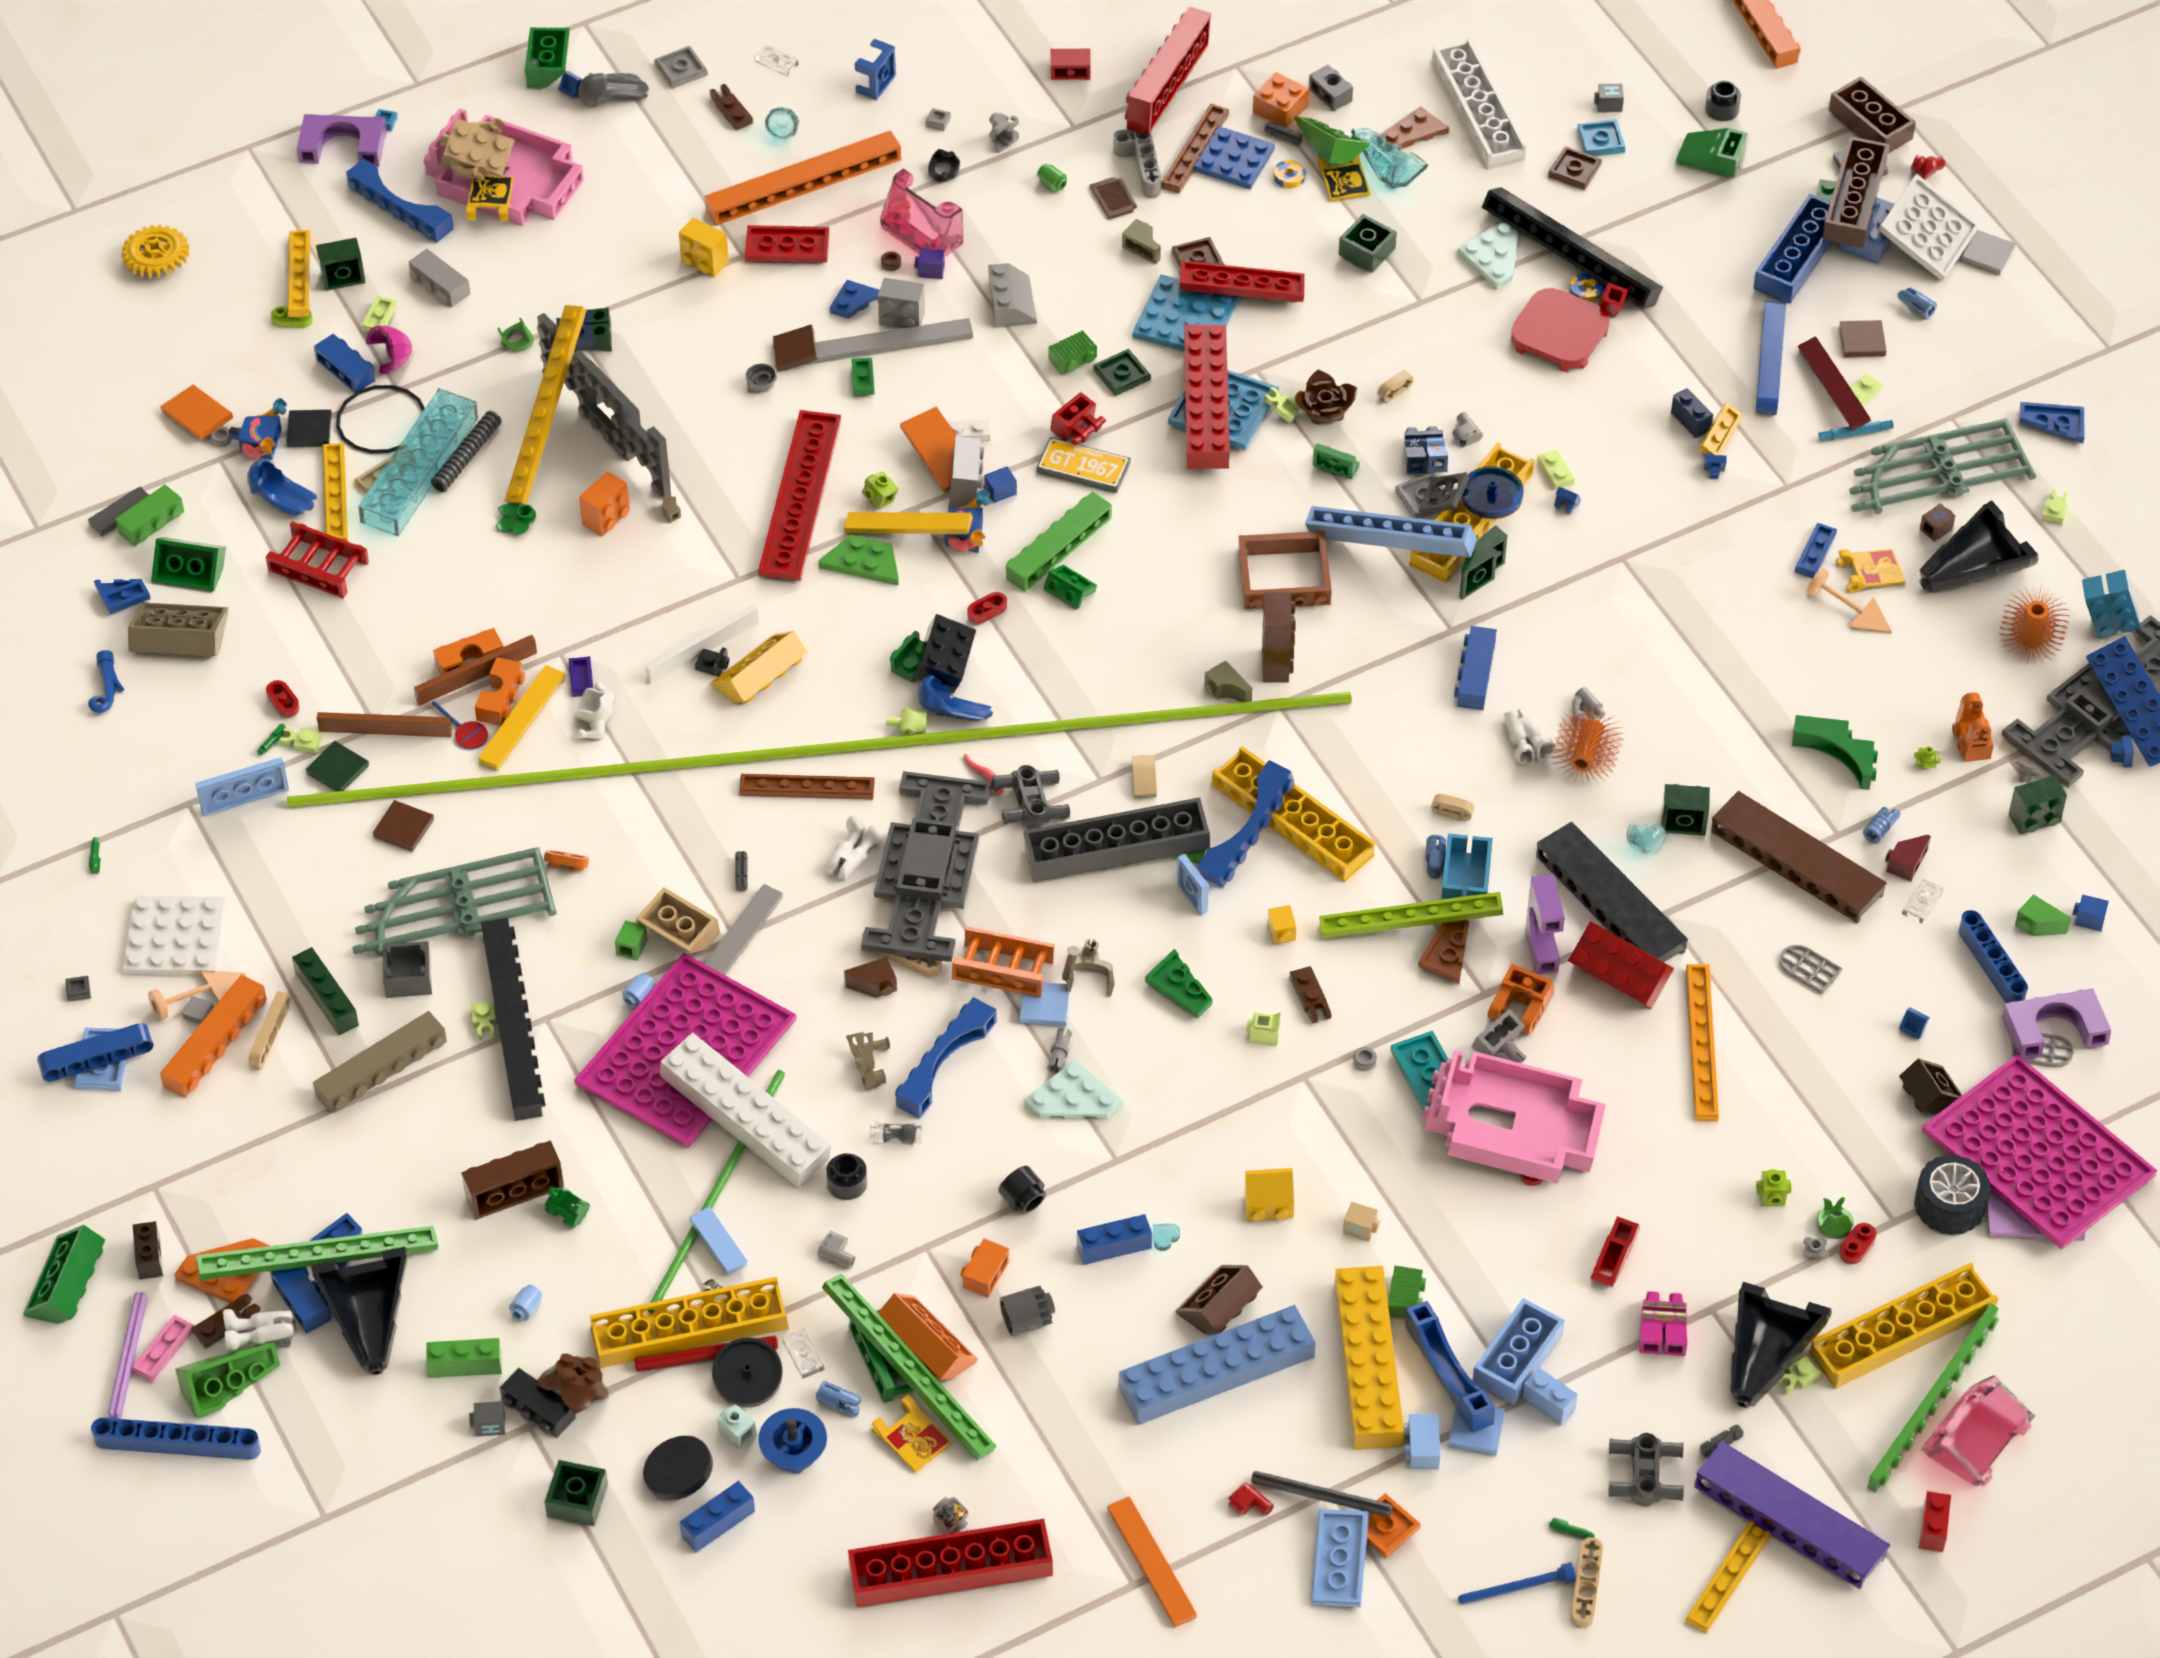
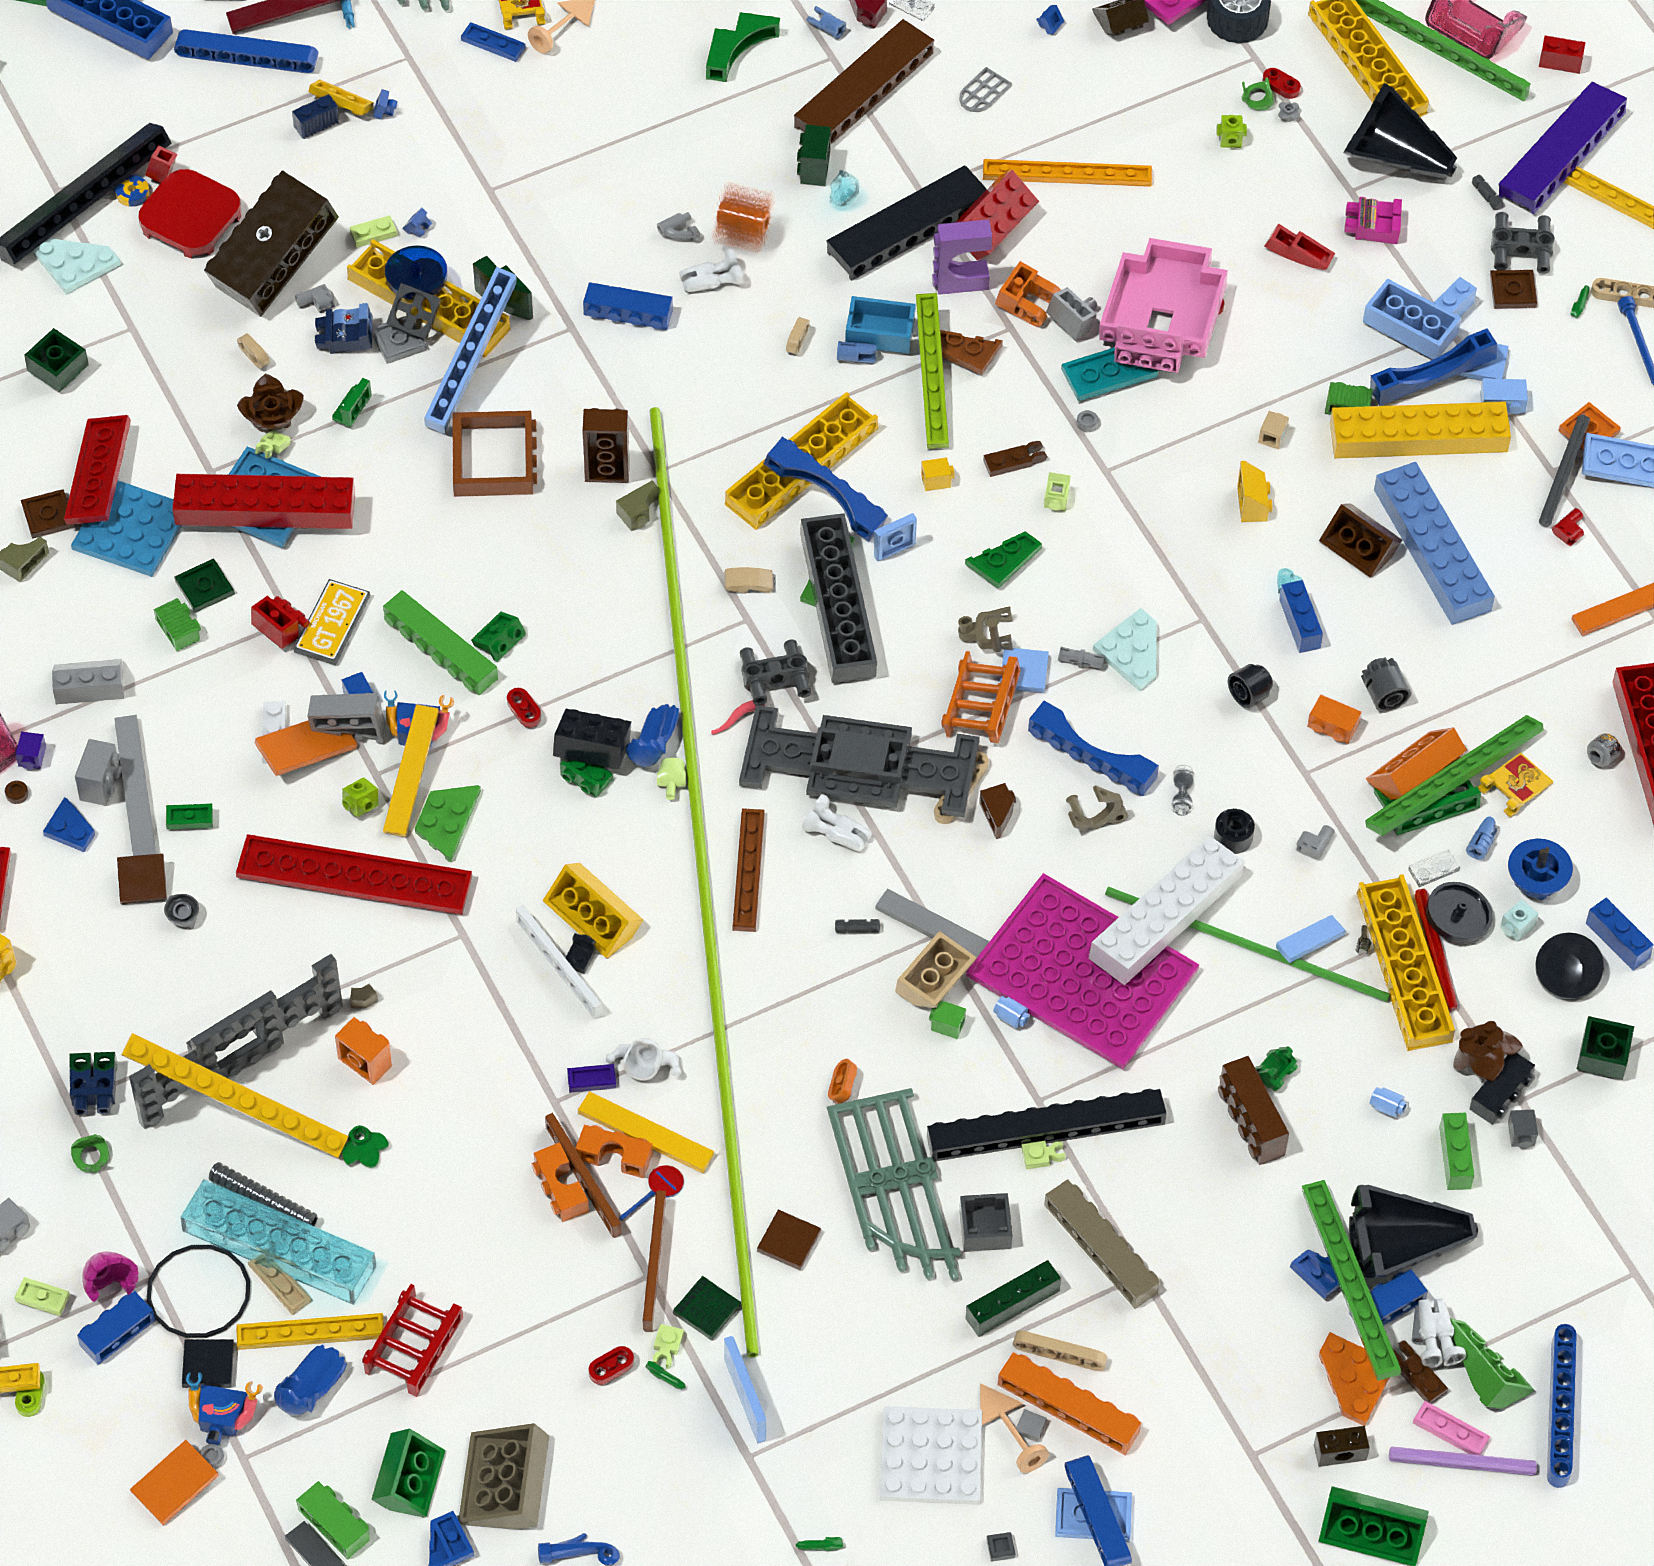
camera: 90 degrees left, 5 degrees up
none -> dark brown piece [204,170,339,317]
none -> reddish brown tile [1490,270,1538,309]

